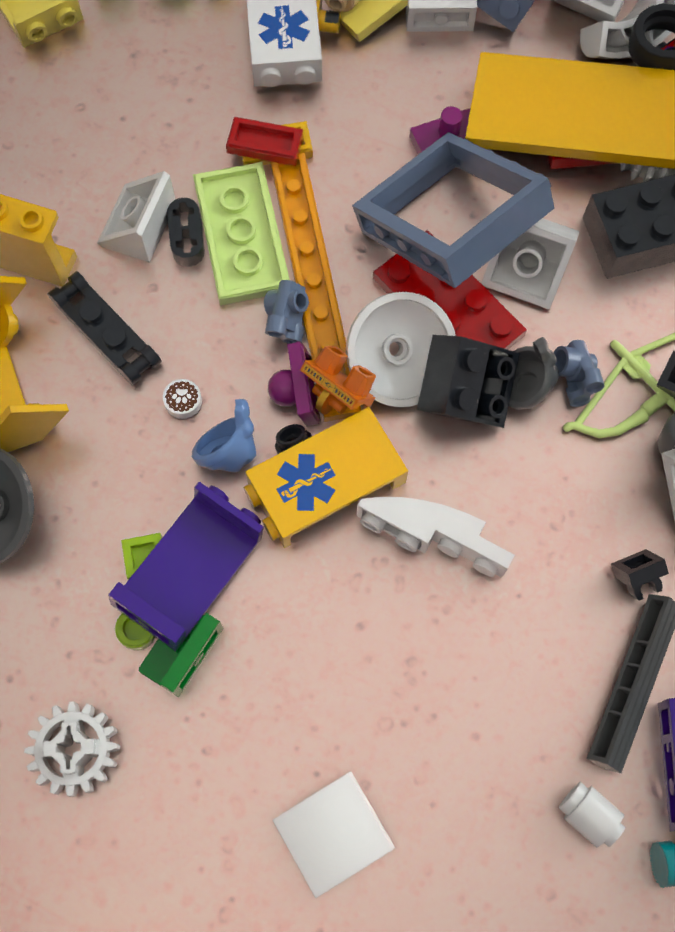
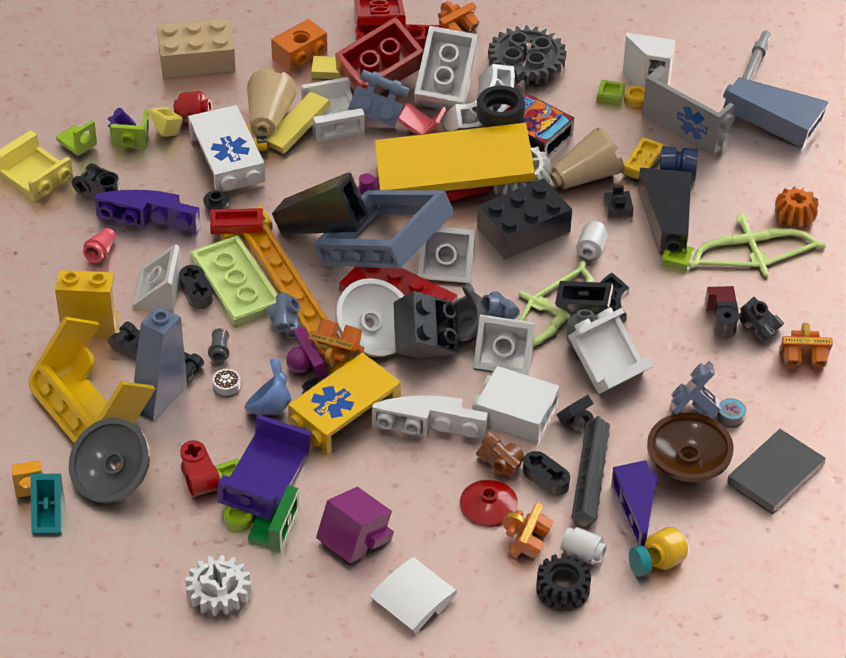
camera: 15 degrees left, 25 degrees down
none -> black piece [72,163,121,200]
none -> coral cone [83,228,116,263]
none -> dark purple slope [94,190,201,233]
none -> sand blue slope [134,306,187,421]
none -> red piece [180,440,220,497]
none -> black plate [203,190,229,212]
none -> dark grey pin [208,328,230,363]
none -> black slope [272,173,370,235]
none -> magenta plate [316,486,394,563]
none -> coral bracket [397,103,446,135]
none -> red dish [460,480,518,527]
none -> white brick [472,366,560,443]
none -> white slope [473,314,535,375]
none -> dark orange plate [476,432,524,478]
none -> orange hips [502,502,554,559]
none -> black beam [523,451,570,496]
none -> black tyre [536,553,591,611]

